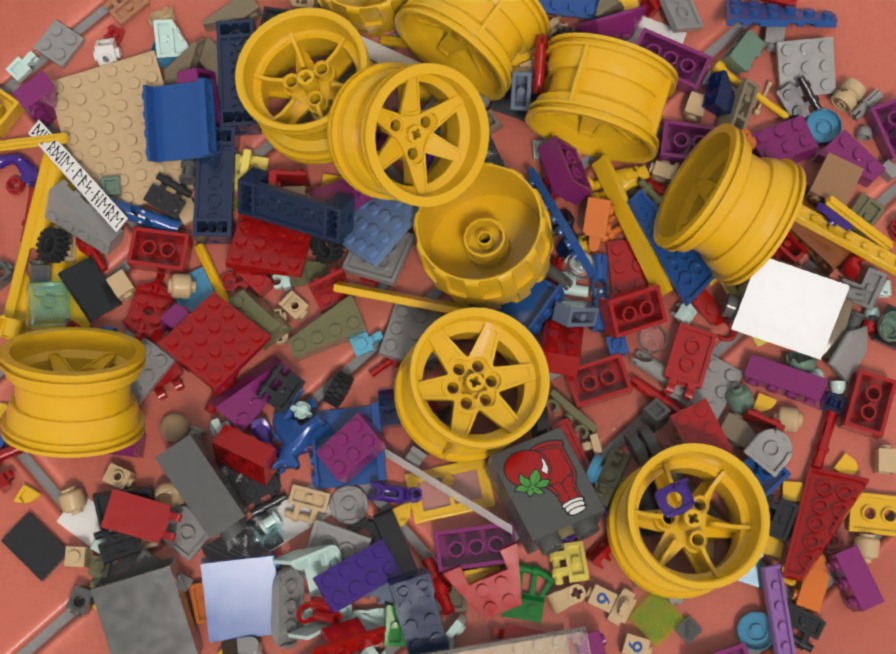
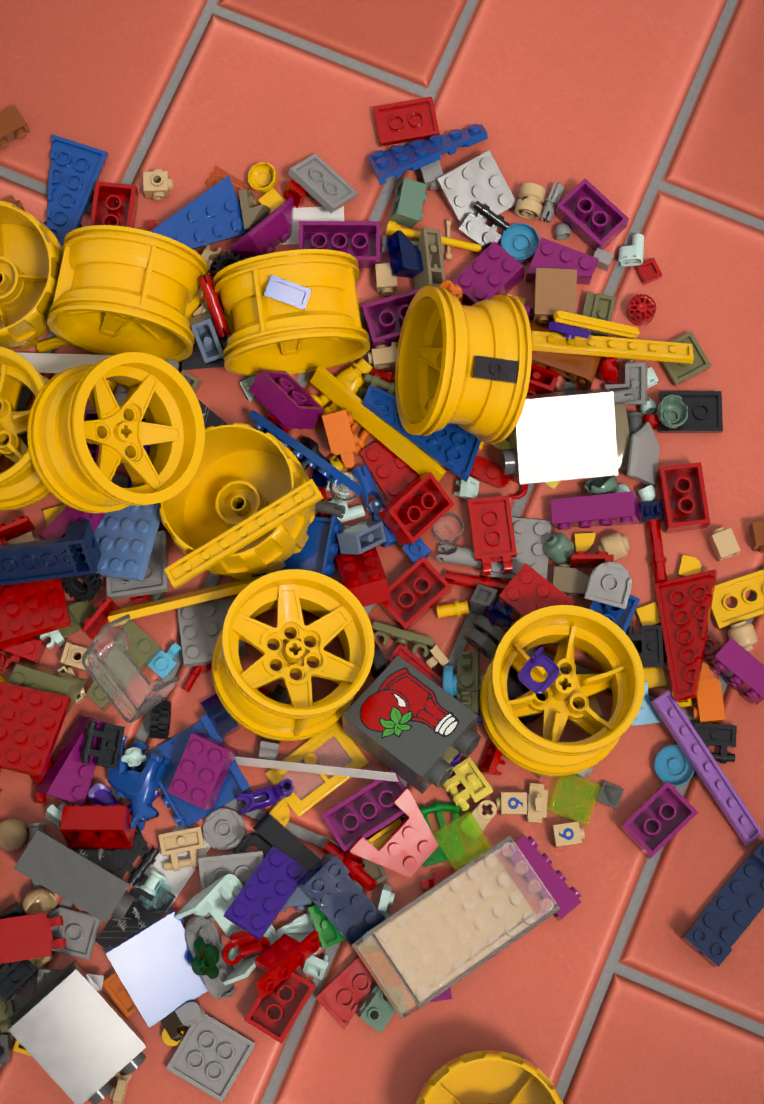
camera: 30 degrees left, 0 degrees up
none -> clear windscreen [82,614,179,723]
none -> yellow tile [164,479,323,589]
none -> dark green plate [191,936,220,979]
none -> tile [264,275,312,310]
none -> clear neon green plate [433,811,493,871]
none -> yellow pin [436,600,470,619]
none -> black plate [472,356,519,384]
none -> clear blue tile [483,602,513,627]

